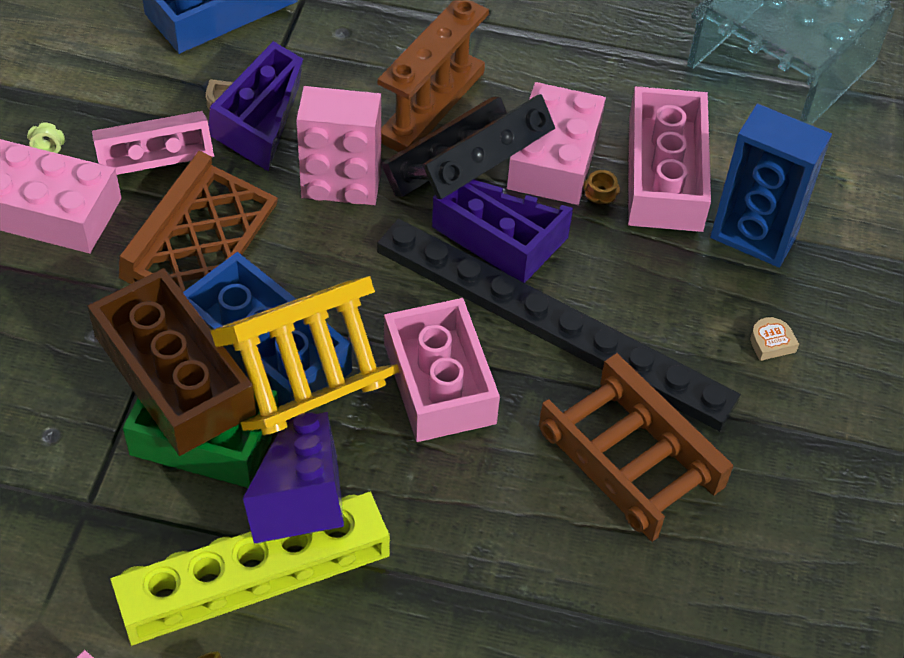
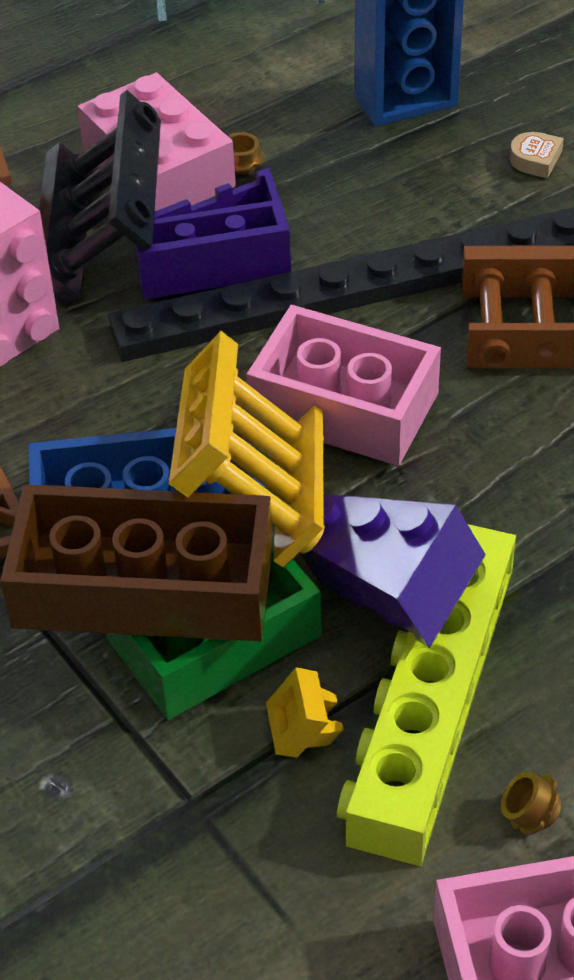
camera: 45 degrees left, 5 degrees down
bright pink brick [628,86,711,232] -> none
none -> yellow tile [266,667,343,758]

